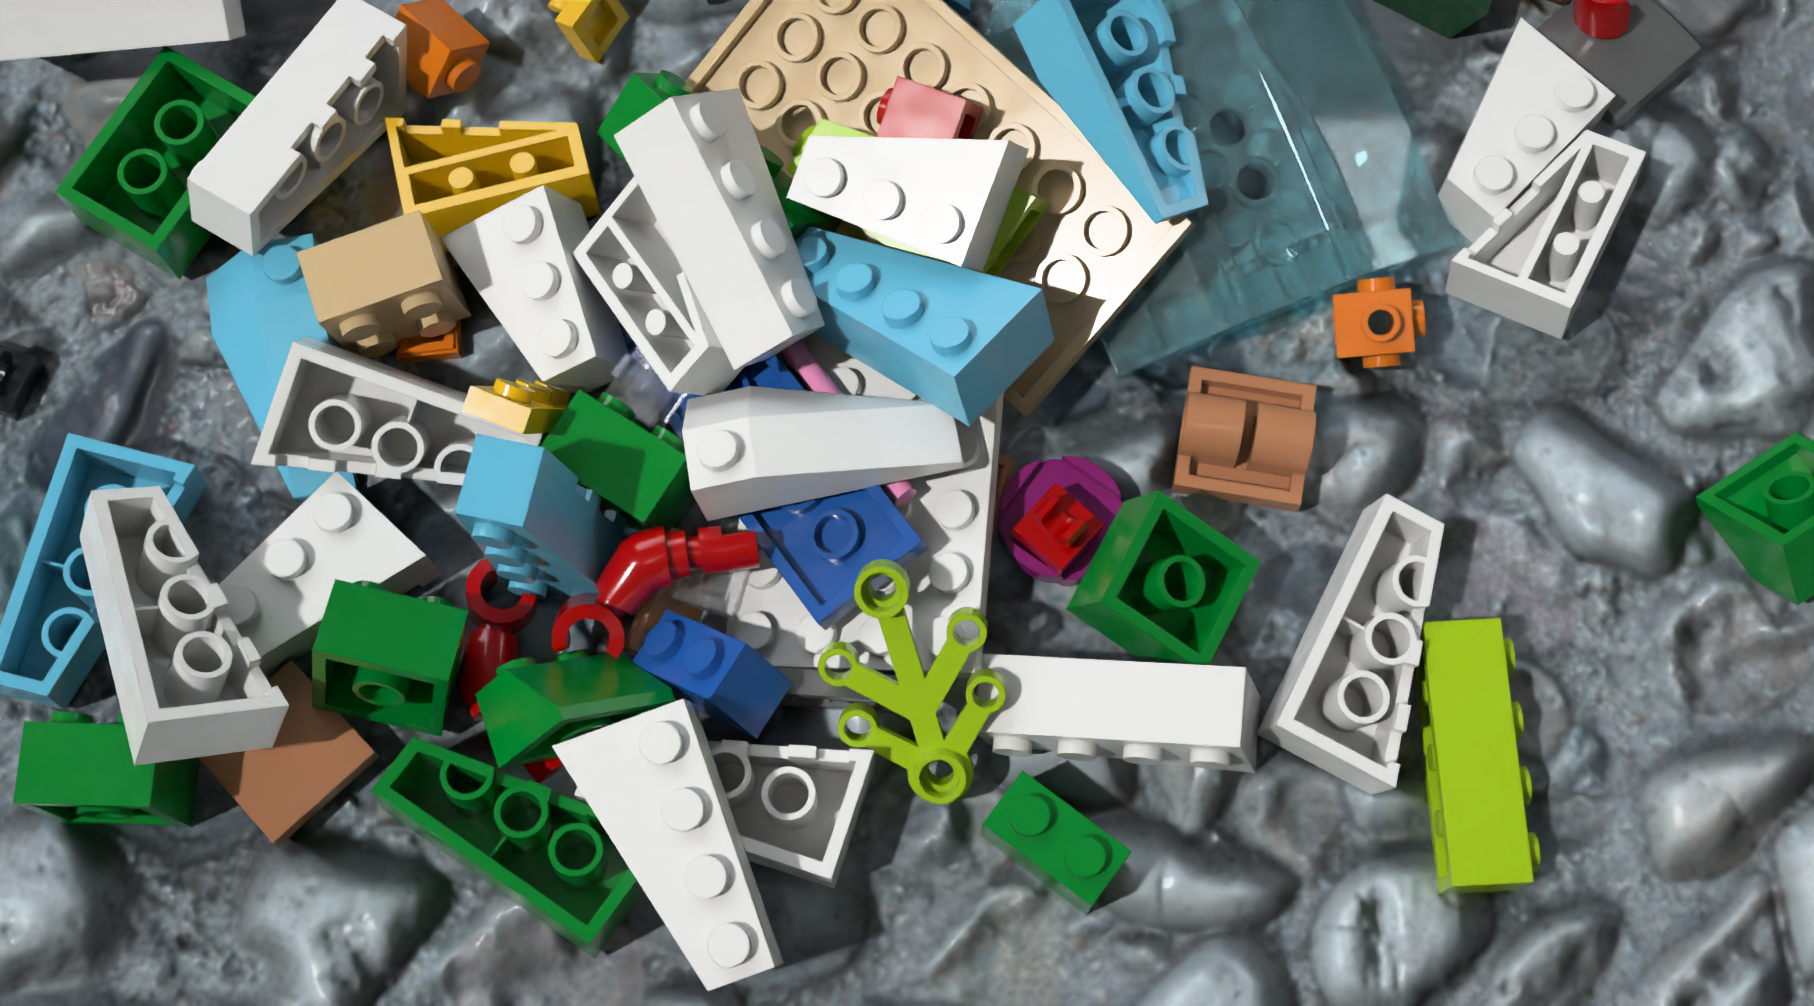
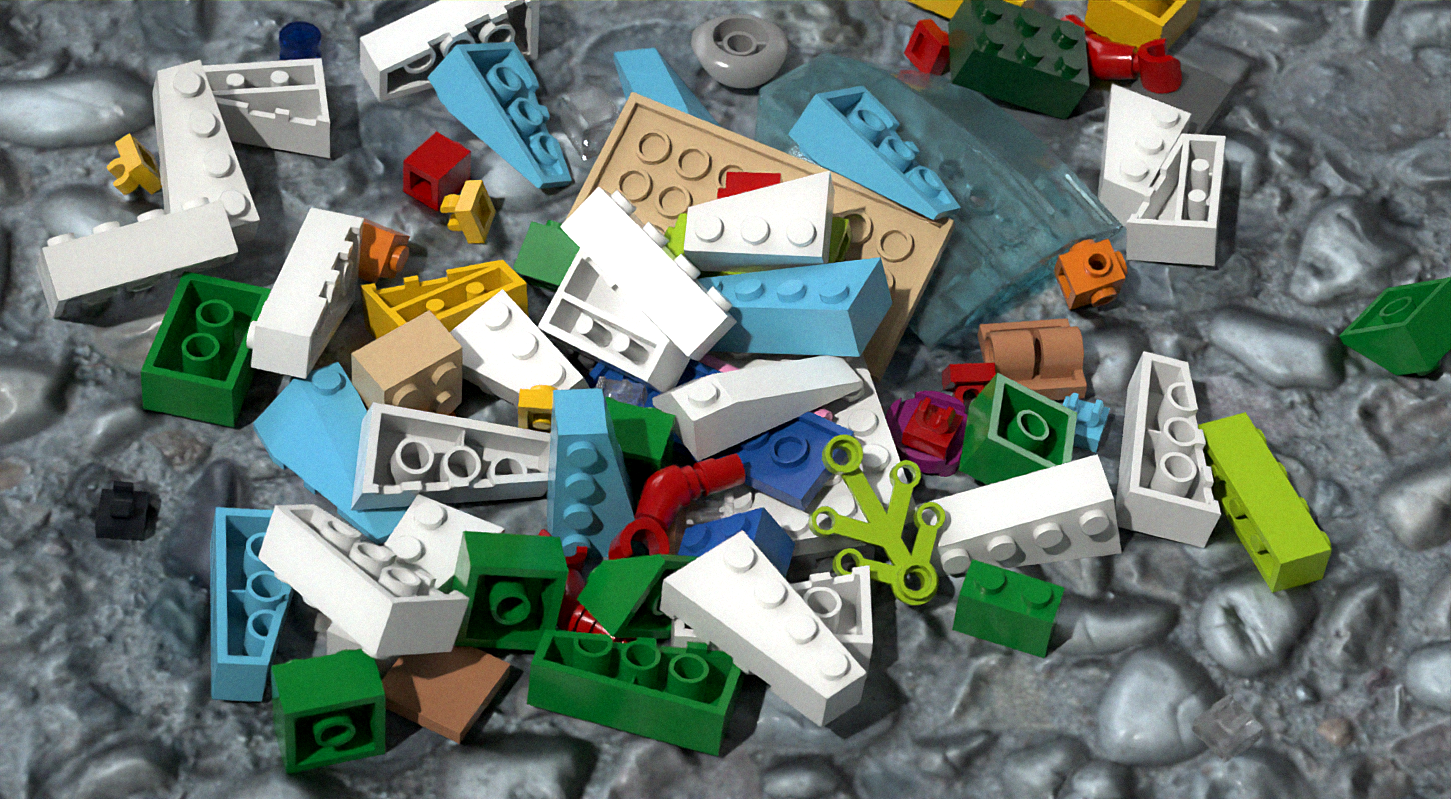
camera: 25 degrees left, 25 degrees down
none -> red tile [942,362,996,404]
none -> medium azure tile [1063,393,1110,453]

